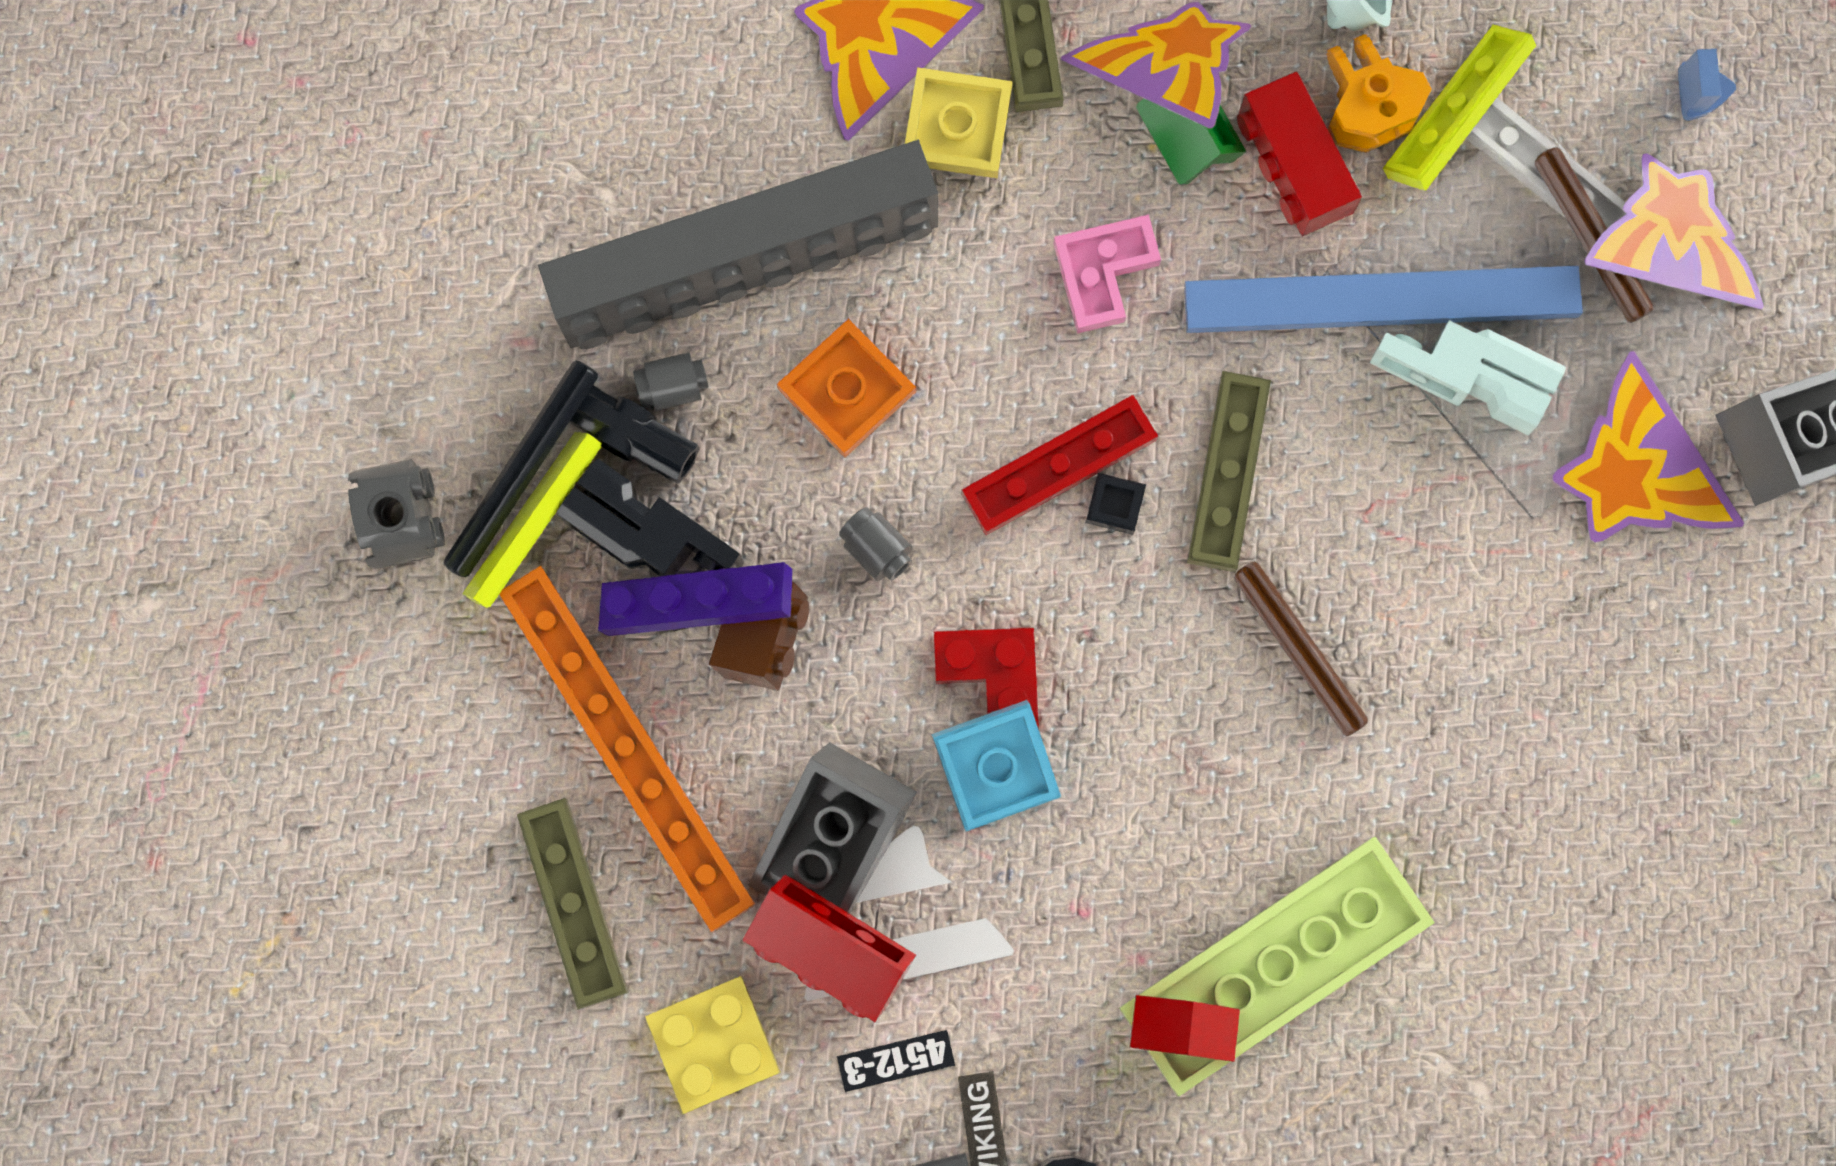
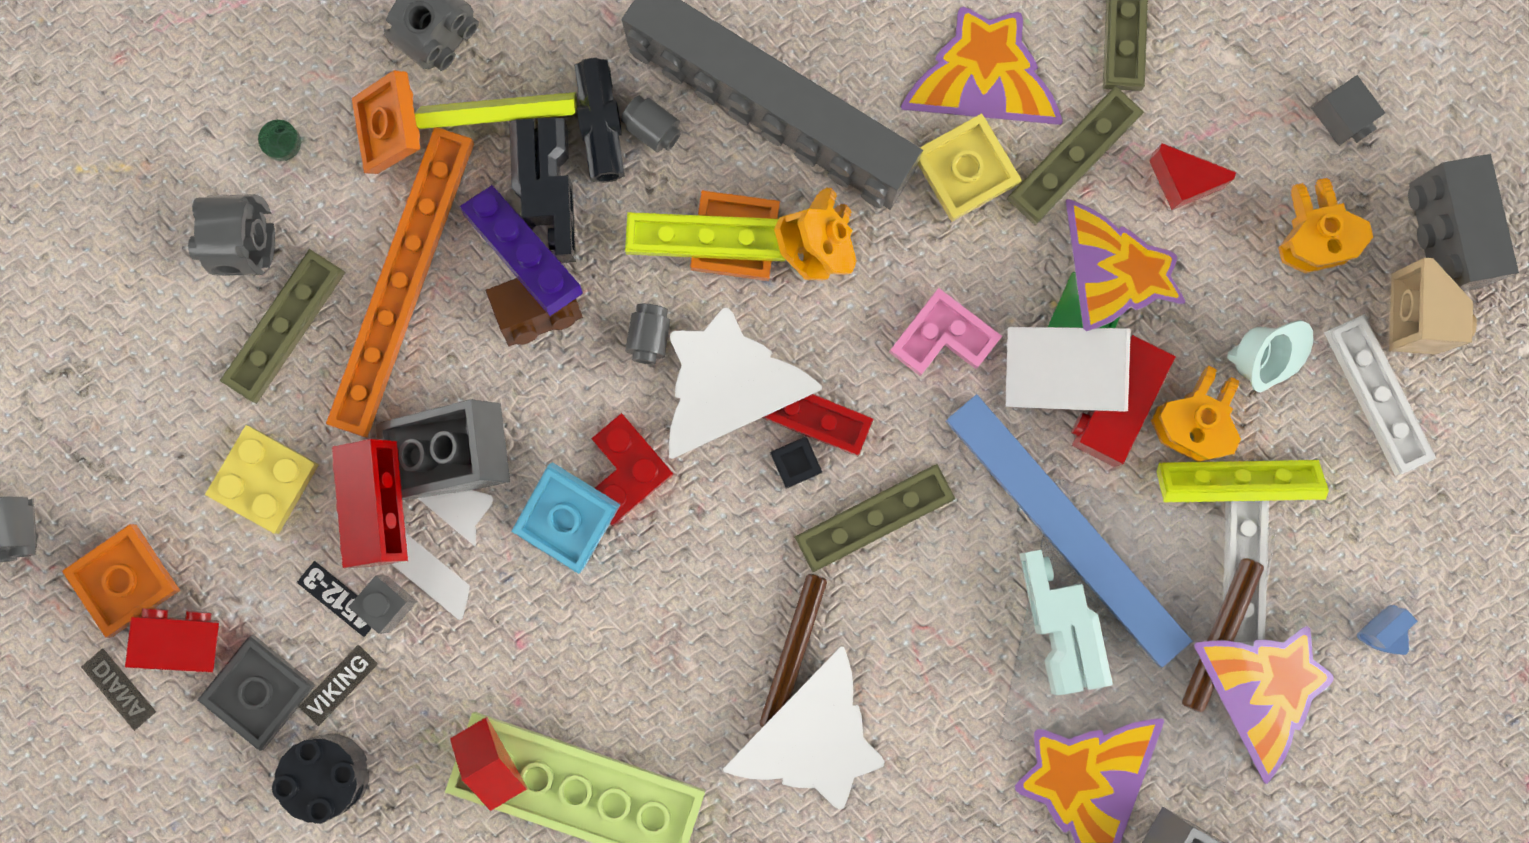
camera: 50 degrees right, 5 degrees up
black axle [443,360,598,577] -> none
none -> dark grey brick [188,194,275,276]
none -> clear green tile [258,119,301,161]
none -> dark grey brick [348,575,417,634]
none -> orange plate [352,70,420,174]
none -> neon yellow tile [625,212,786,262]
none -> white sticker [669,308,823,459]
none -> white sticker [723,646,885,810]
none -> light orange hinge [774,187,857,281]
none -> white tile [1006,327,1131,411]

